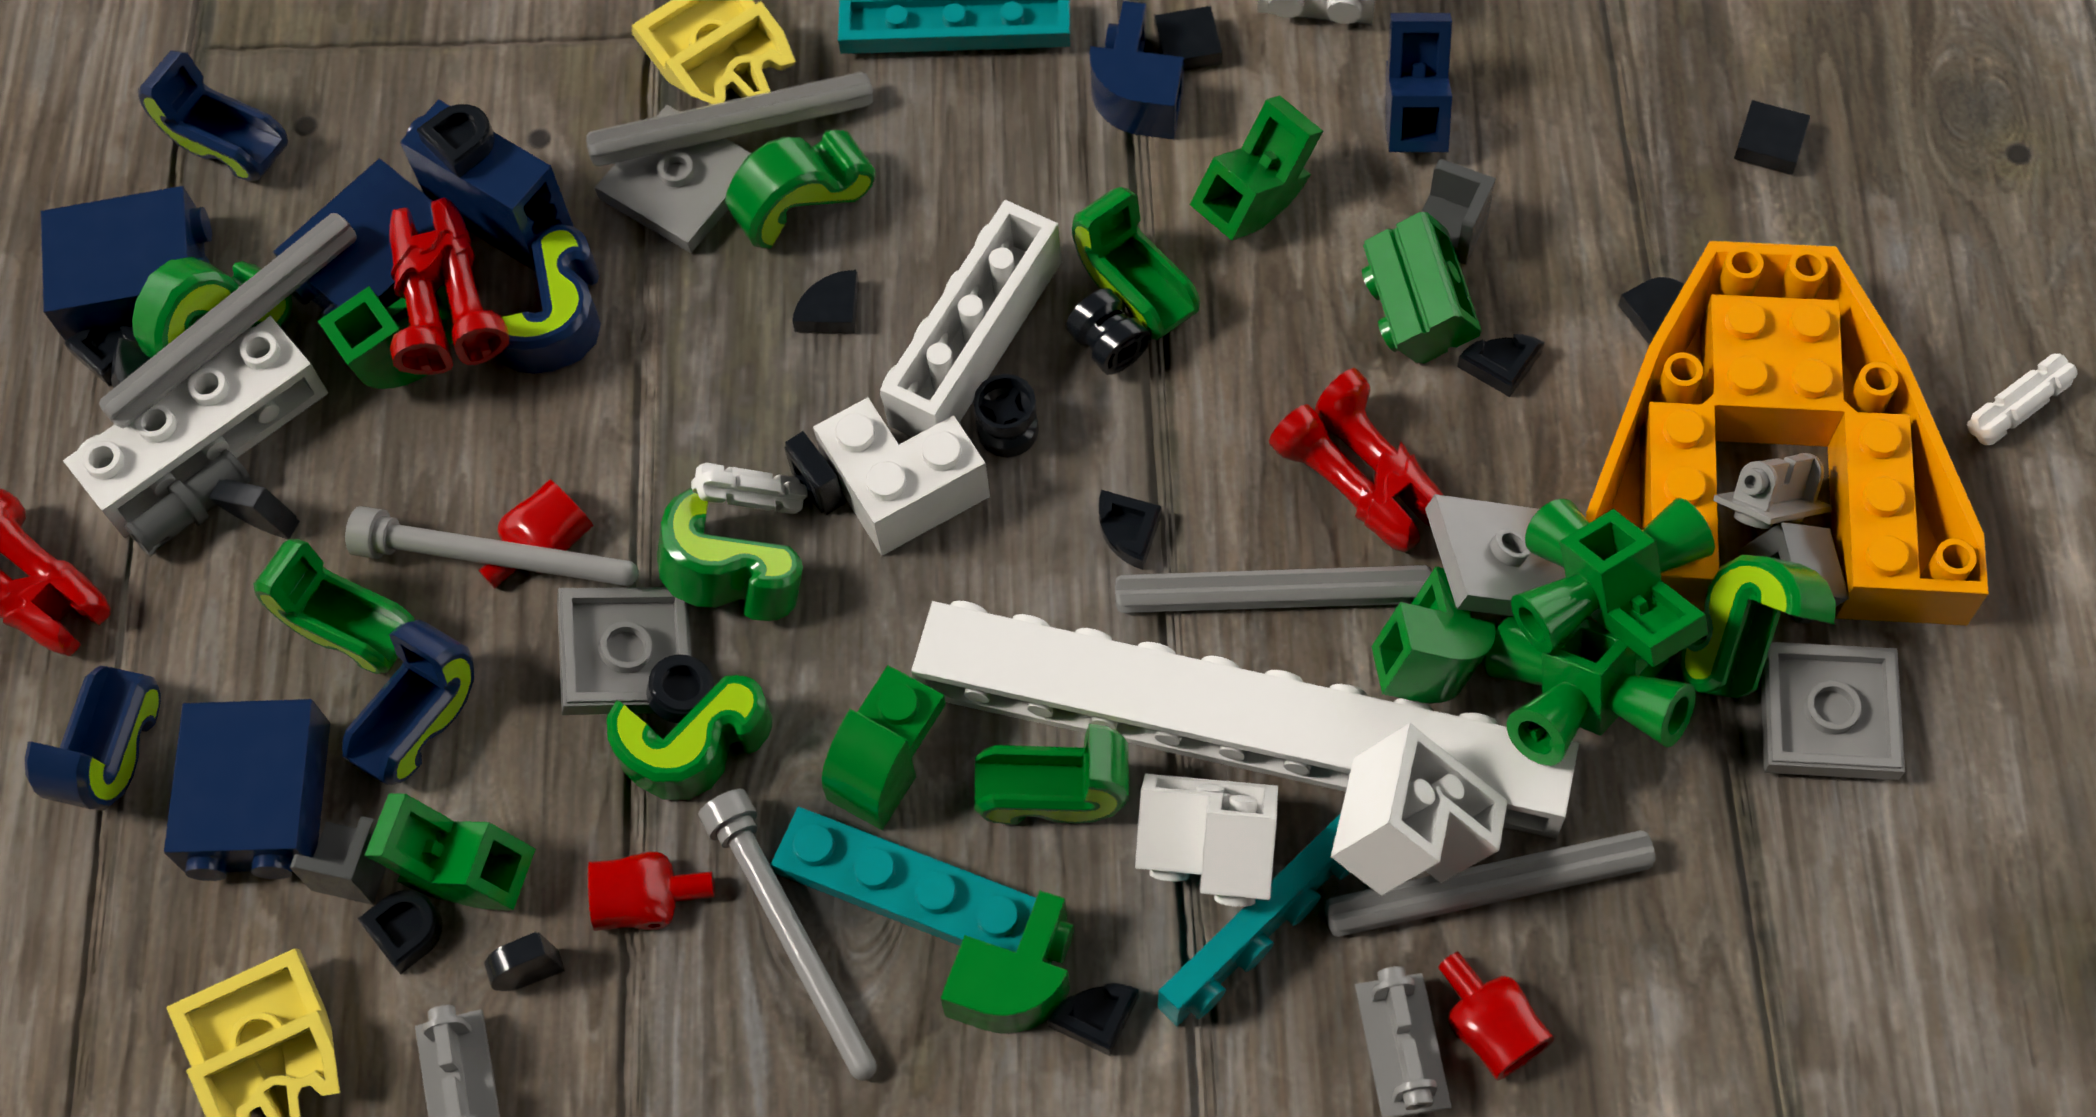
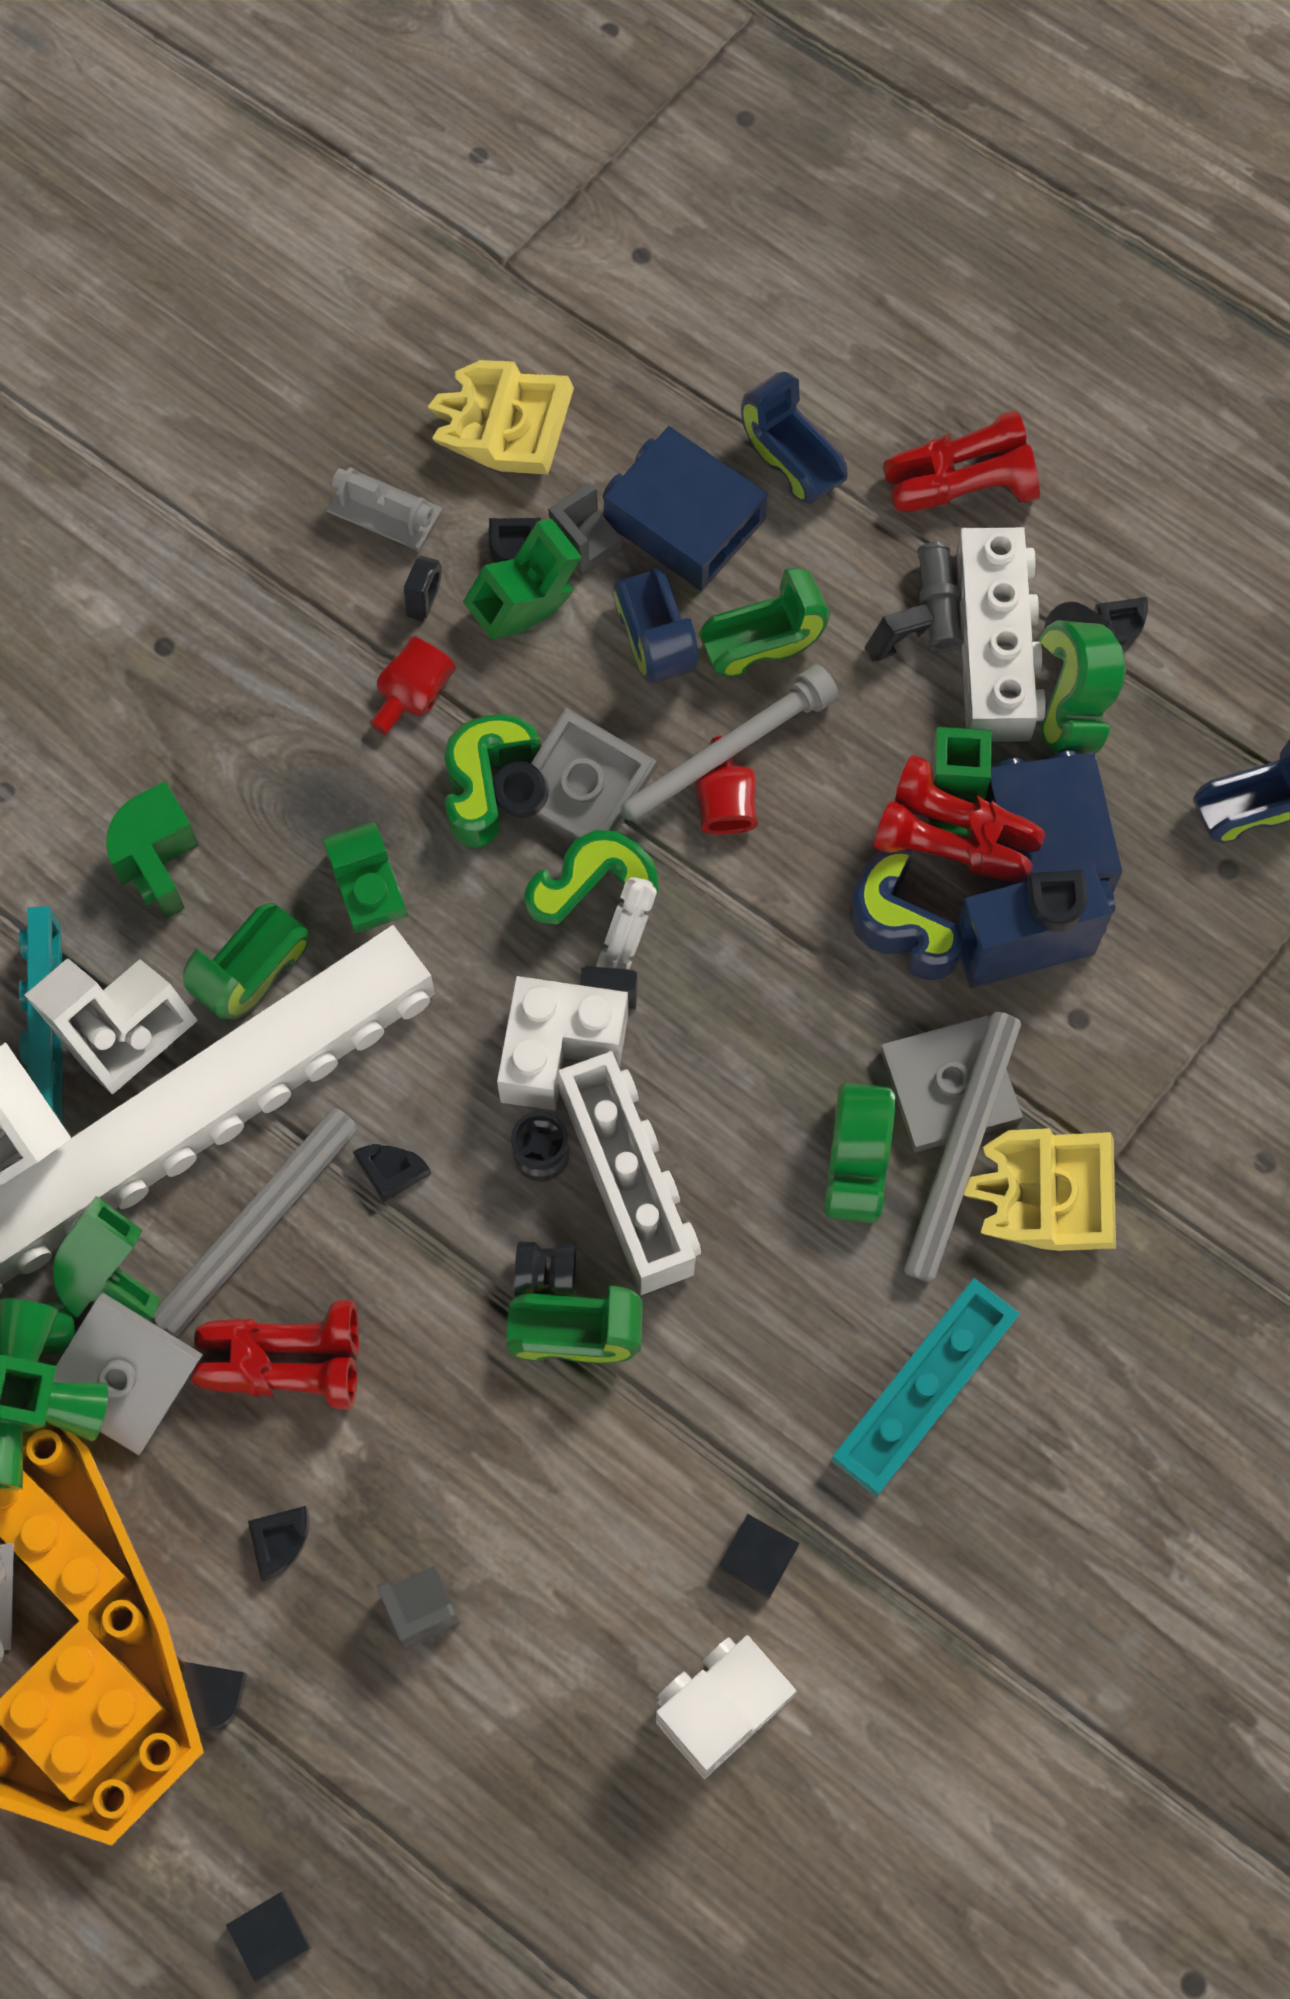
camera: 125 degrees right, 5 degrees up
dark blue brick [41,186,212,341] -> none
light grey axle [99,213,357,428] -> none
light grey piece [698,789,877,1081] -> none
teal plate [770,806,1036,952] -> none
black tile [792,270,859,333] -> none
black tile [1048,983,1139,1056] -> none
dark blue brick [1089,1,1184,140] -> none
green brick [1189,95,1323,241] -> none
green brick [1362,212,1482,364] -> none
dark blue brick [1385,13,1452,152] -> none

